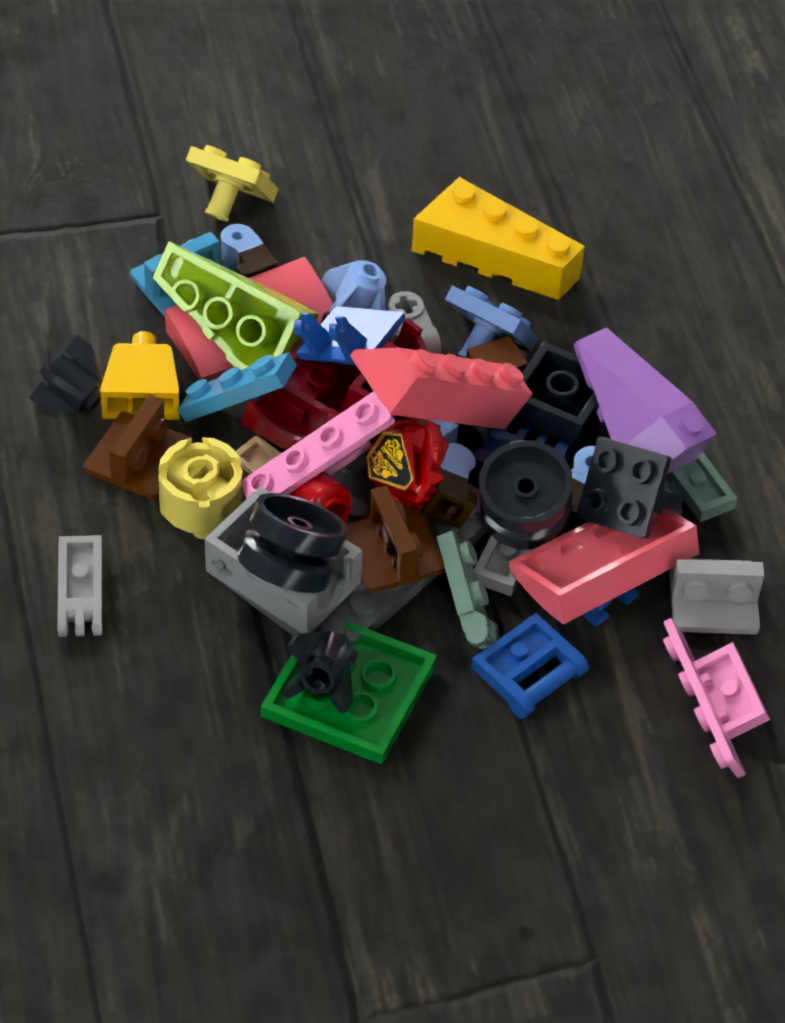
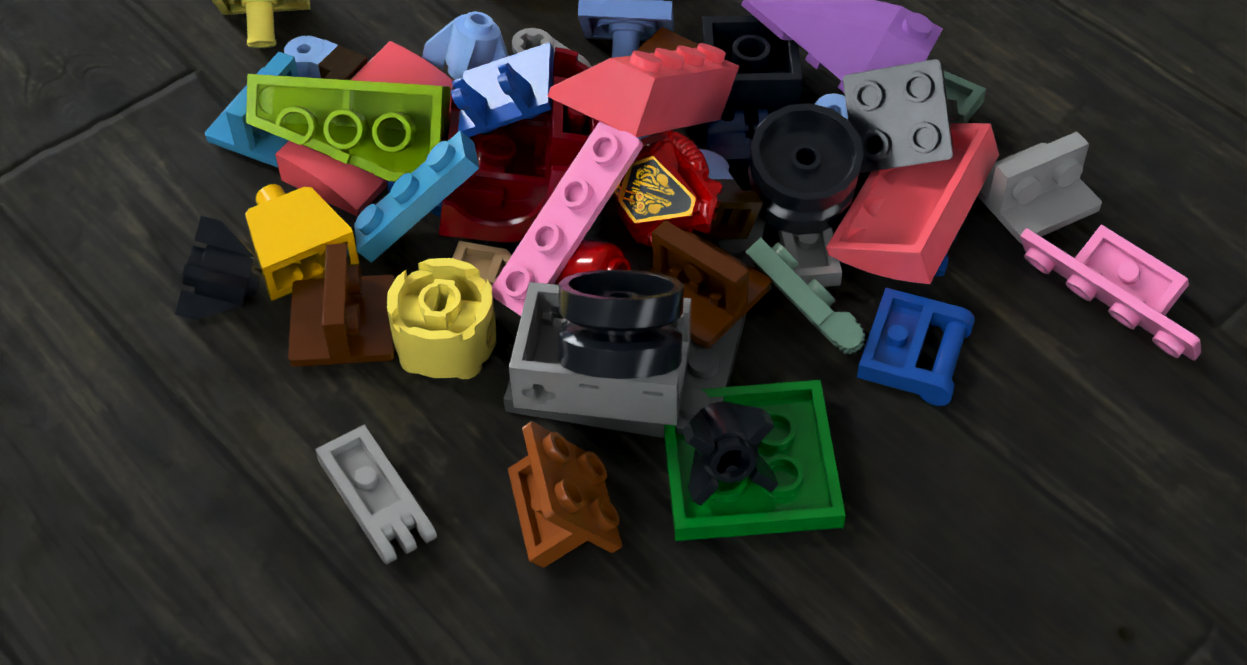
camera: 25 degrees left, 0 degrees up
none -> dark orange bracket [508,421,622,568]

